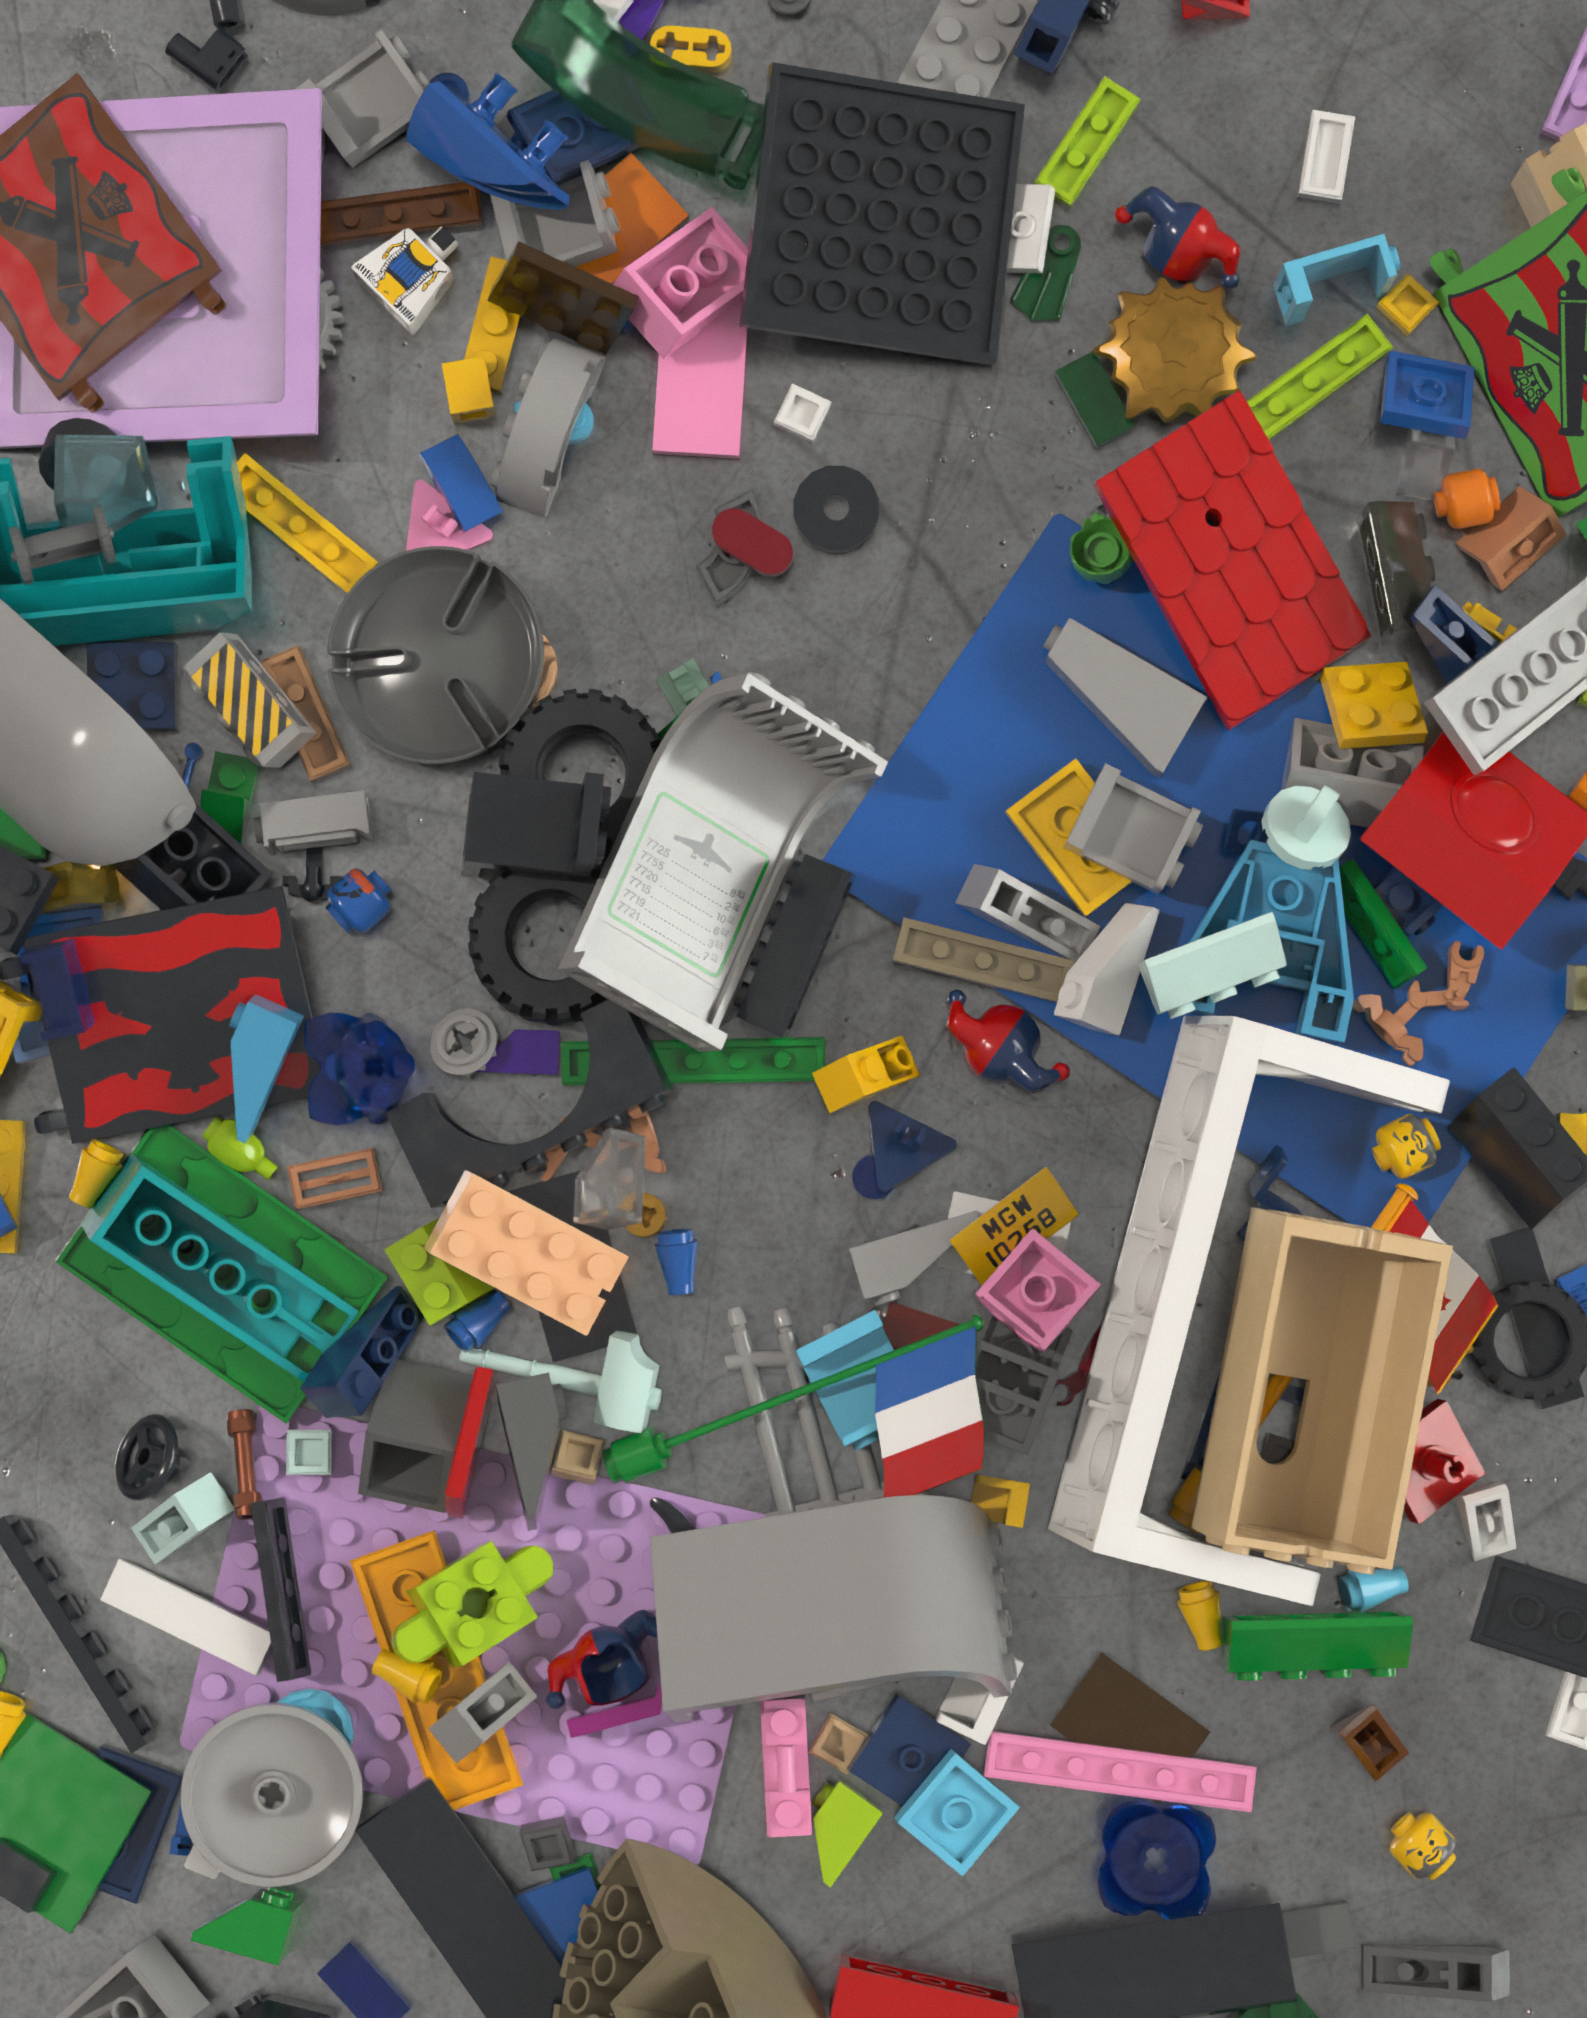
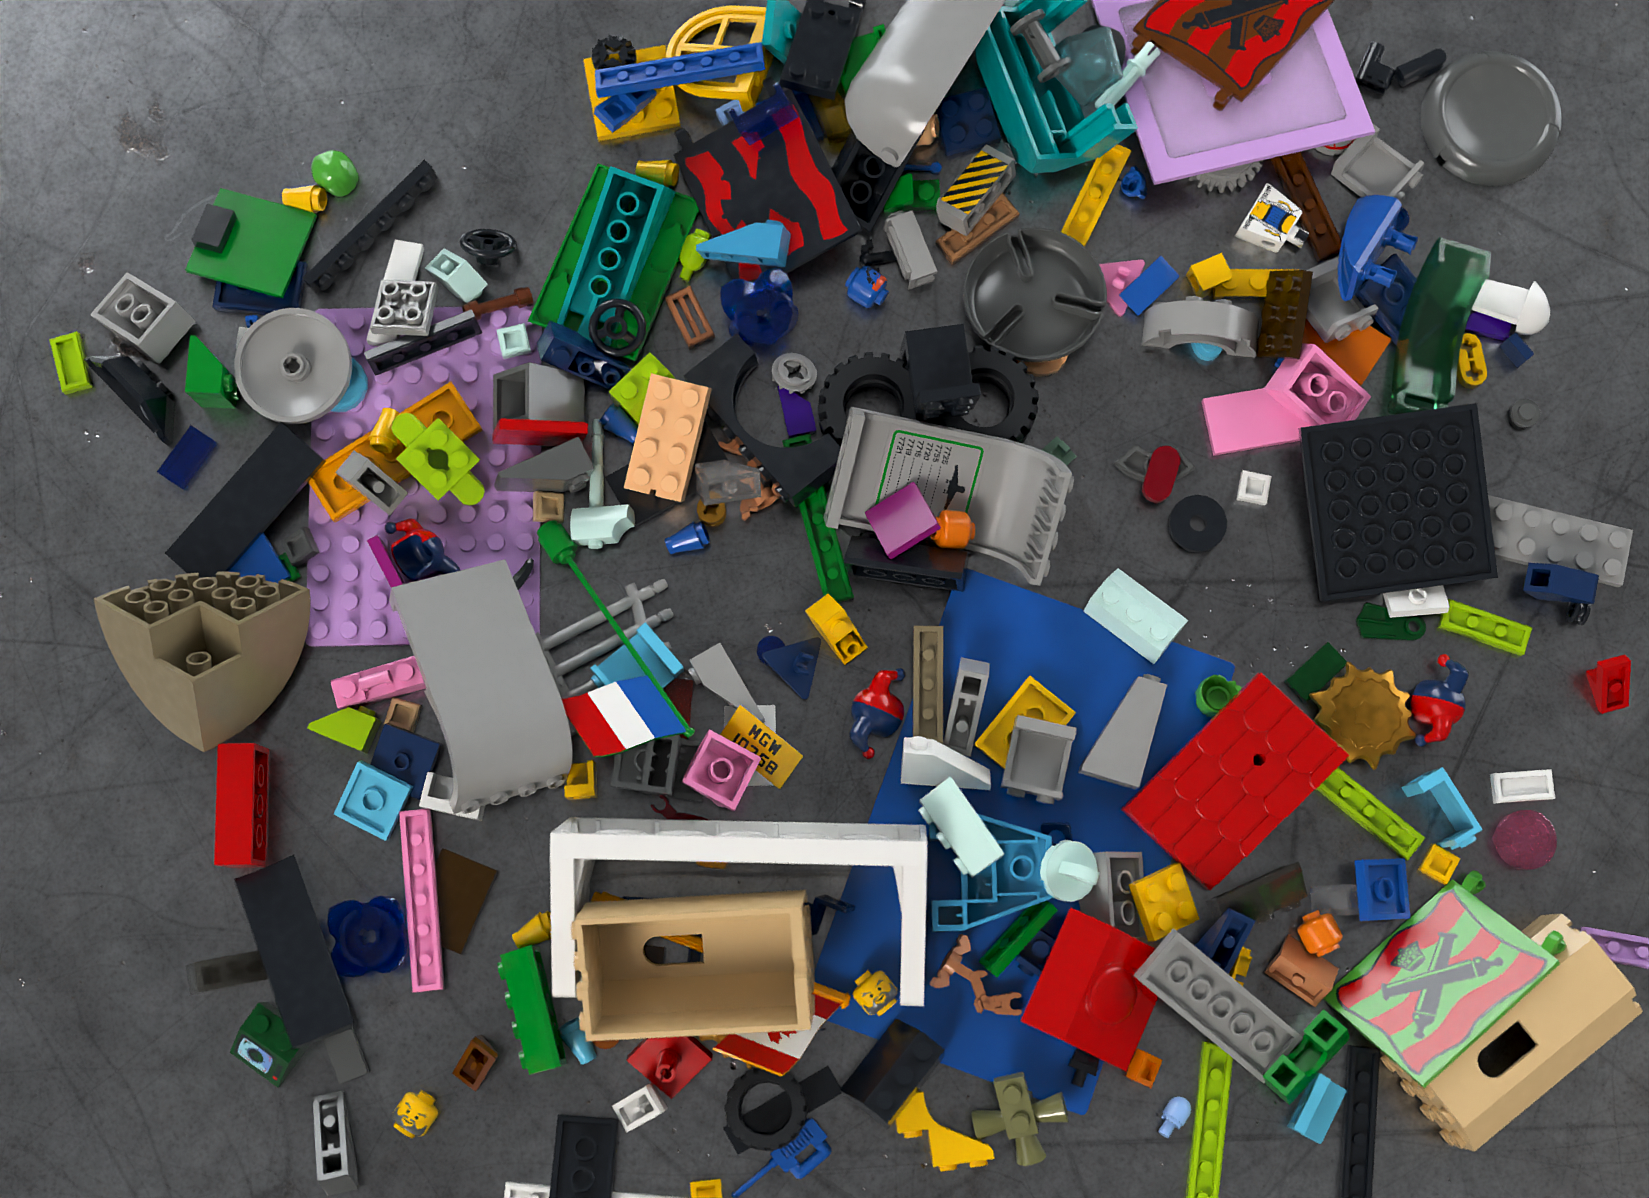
camera: 75 degrees right, 5 degrees down
none -> light grey tile [370,280,439,336]
none -> black piece [589,299,646,357]
none -> magenta tile [864,482,941,559]
none -> orange head [930,510,976,549]
none -> light aqua slope [1084,568,1188,664]
none -> light aqua axle [1094,42,1161,109]
none -> blue piece [1121,166,1147,199]
none -> clear pink tile [1492,810,1557,870]

